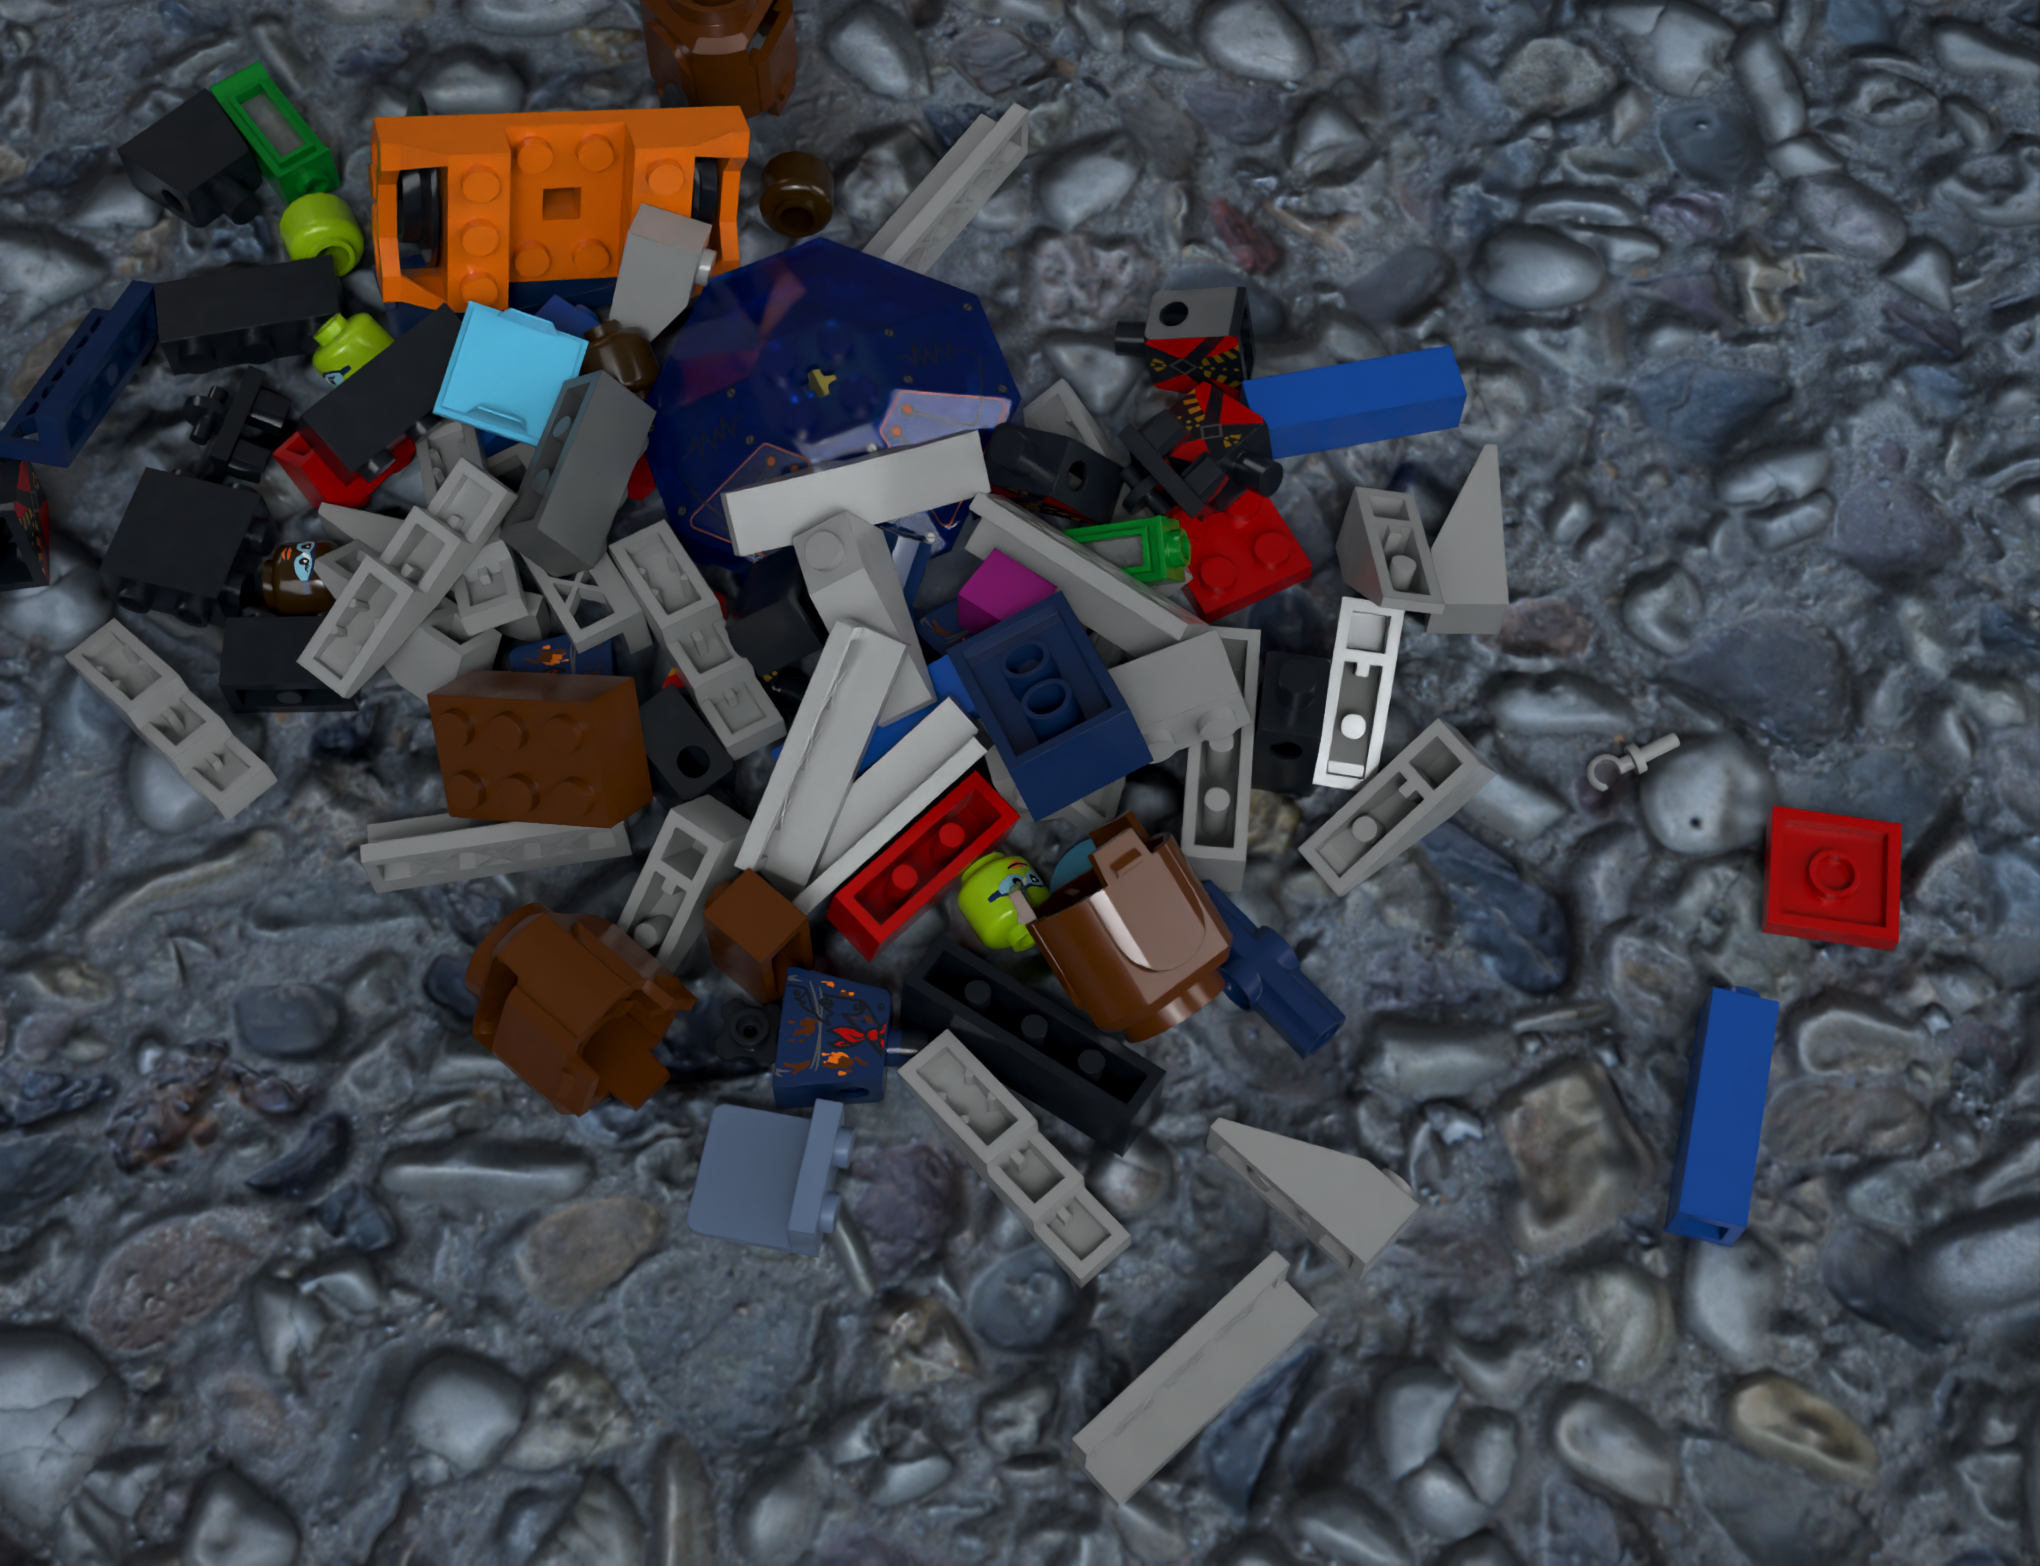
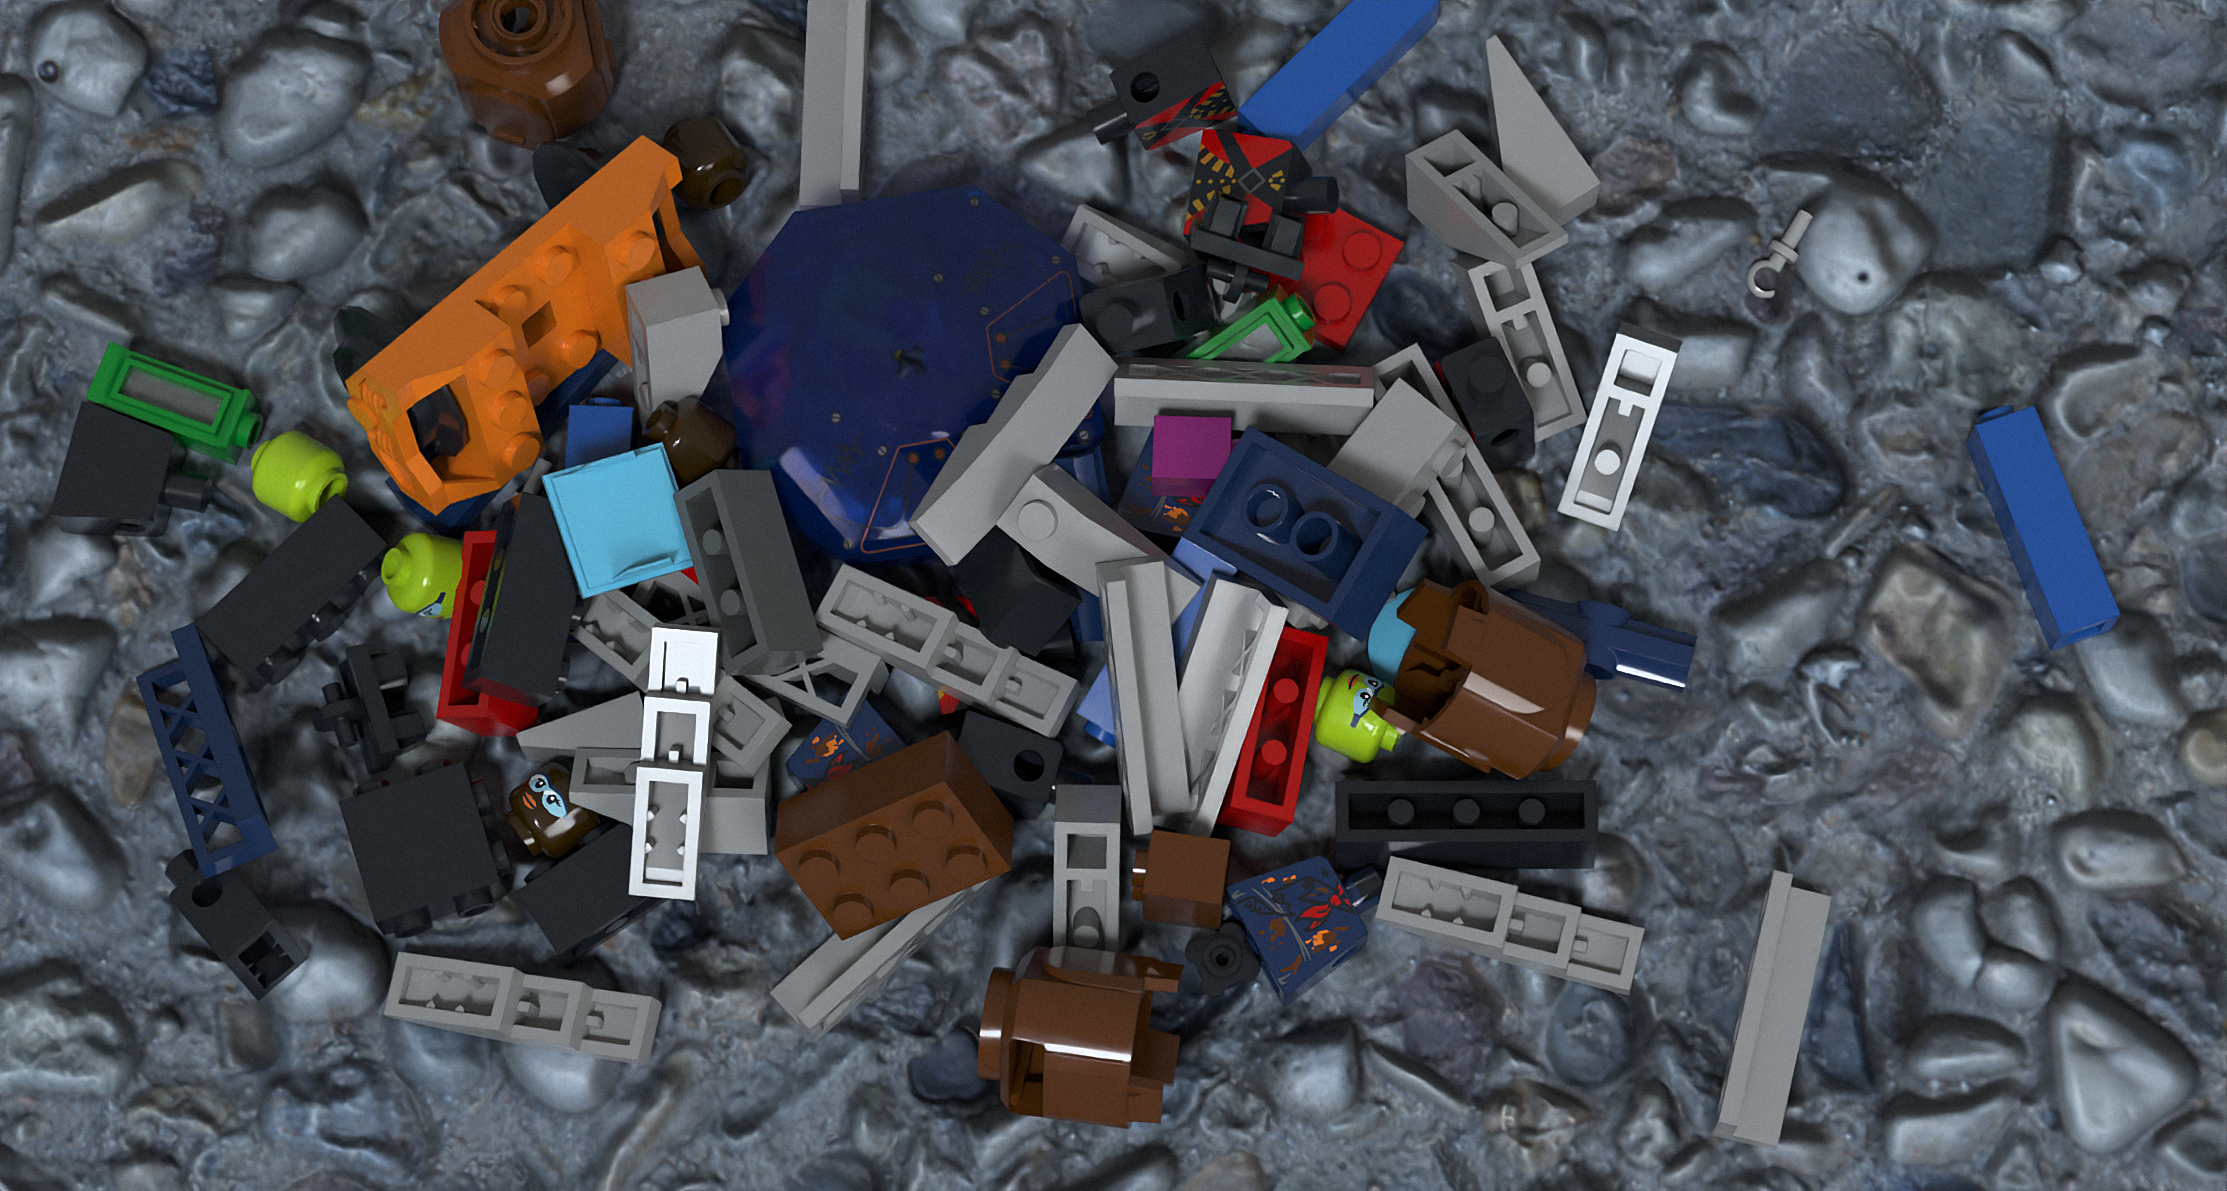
camera: 30 degrees left, 10 degrees up
sand blue bracket [687,1098,855,1258] -> none
light grey slope [1206,1117,1420,1282] -> none
red plate [1761,806,1902,951] -> none

